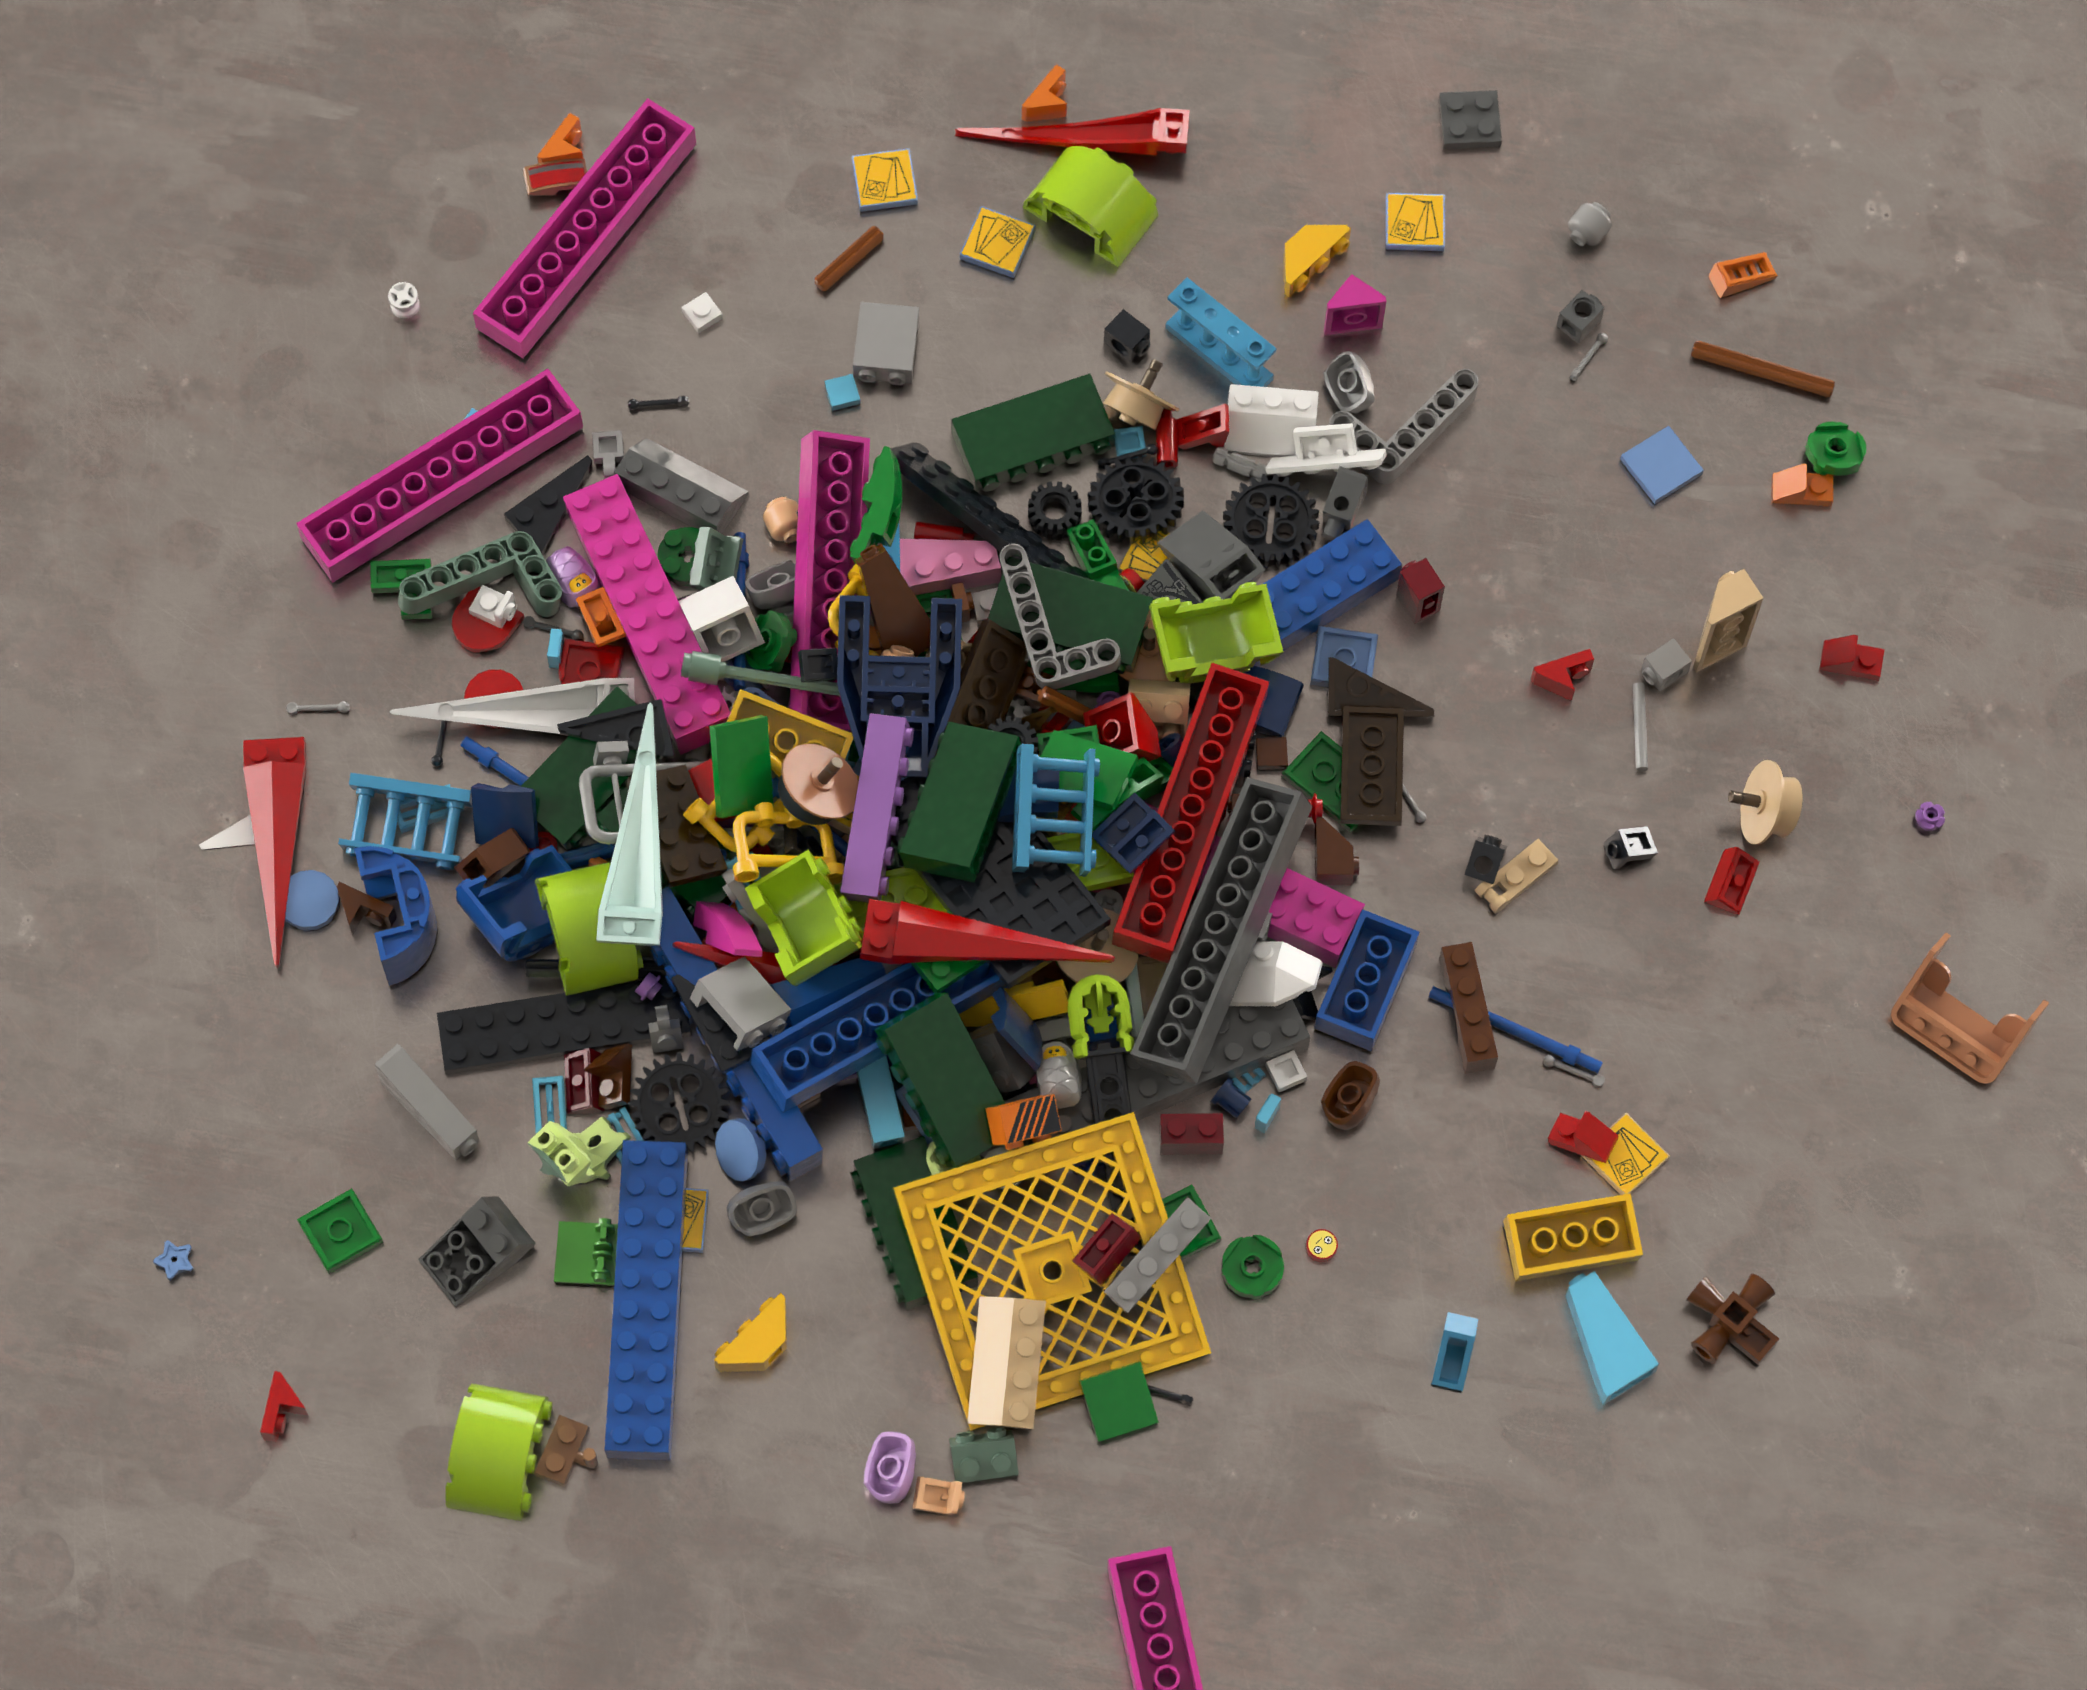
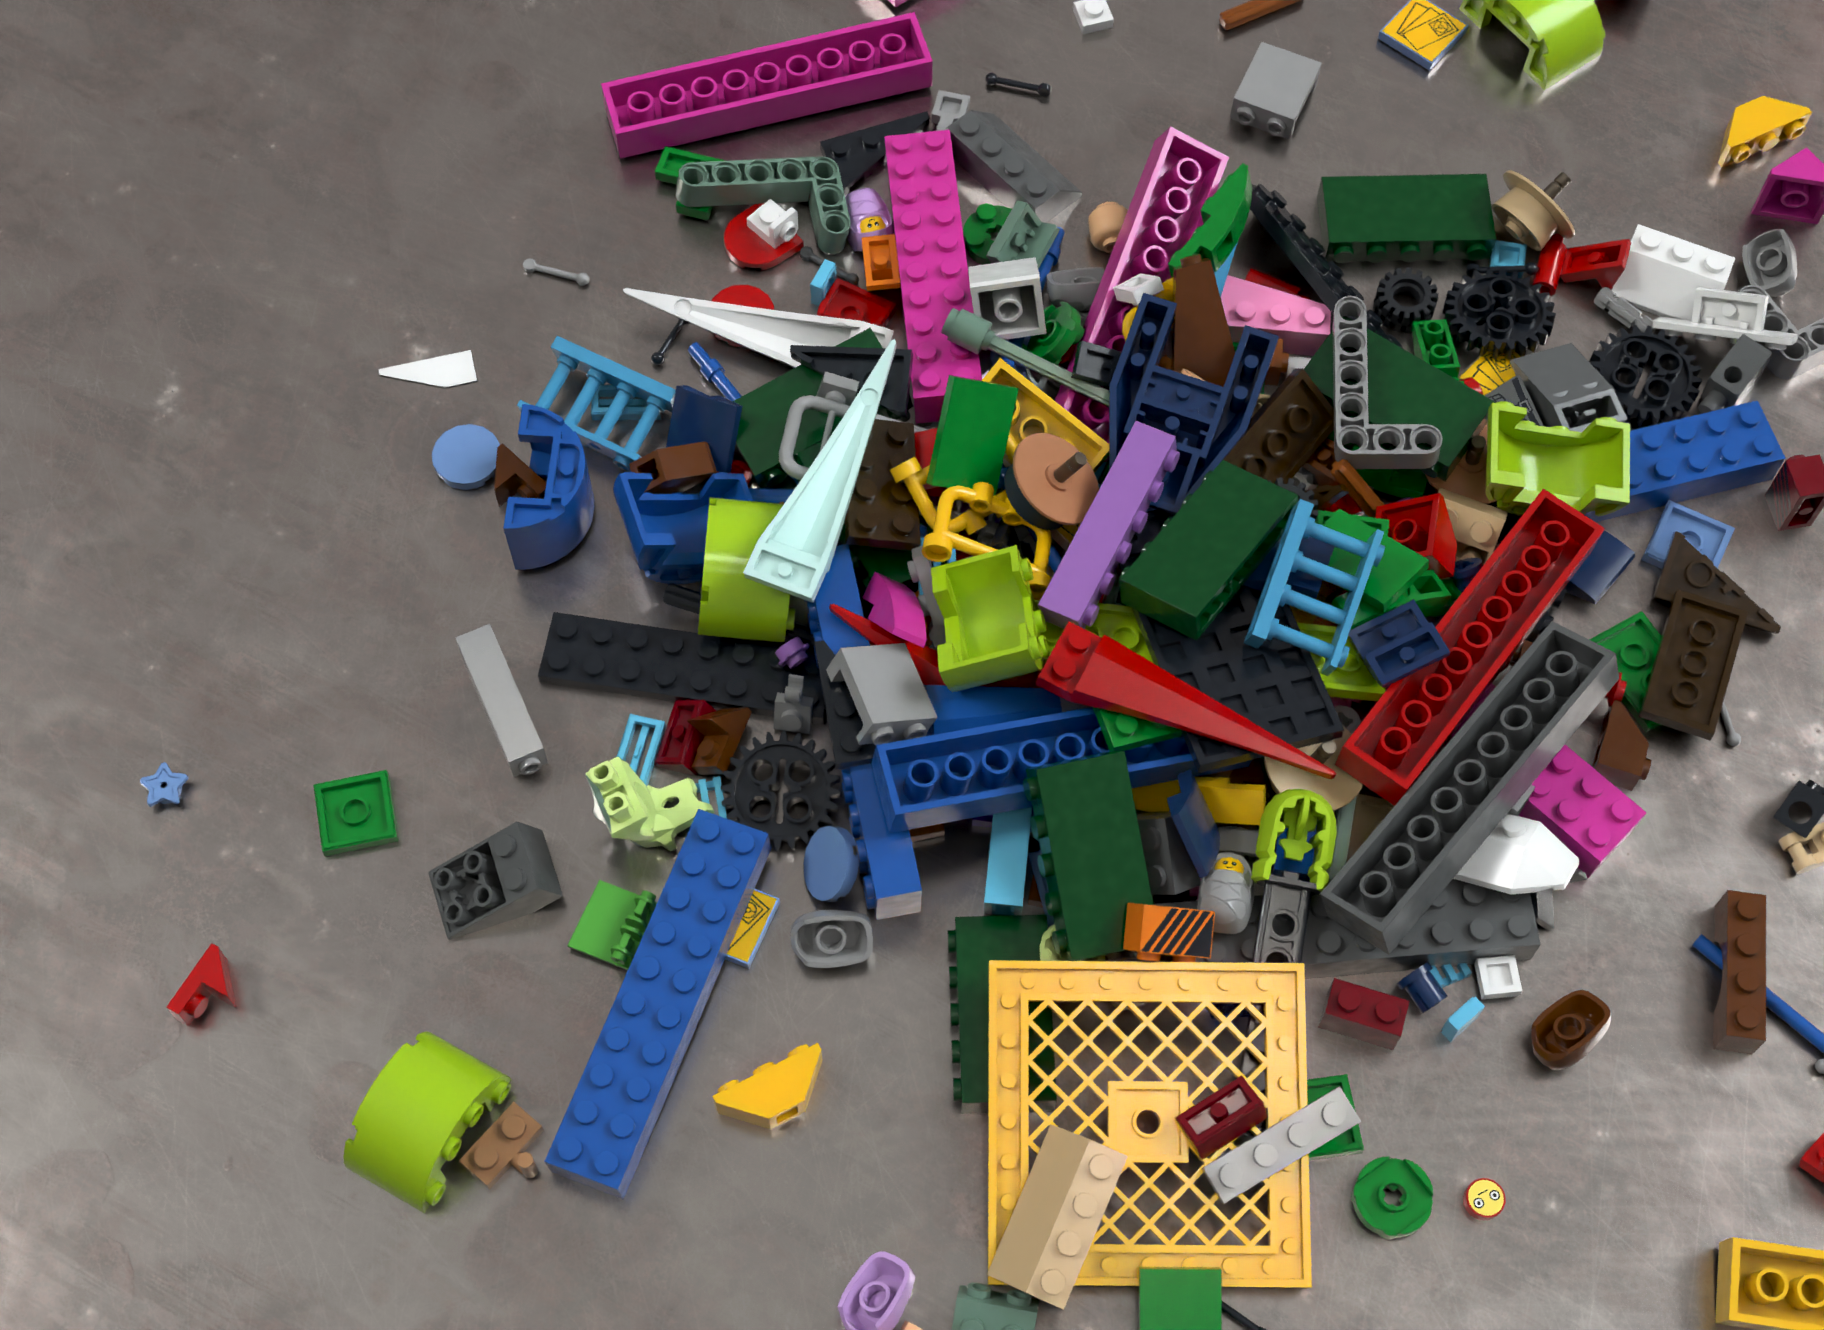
camera: 20 degrees right, 5 degrees down
red plate [243,737,306,969] -> none
medium azure tile [824,374,861,411] -> none
black brick [1104,309,1151,363] -> none
dark azure fence [1165,277,1277,387] -> none
reddish brown tile [1256,737,1288,770] -> none
blue brick [1314,909,1420,1052] -> none
none -> white plate [1113,273,1164,306]

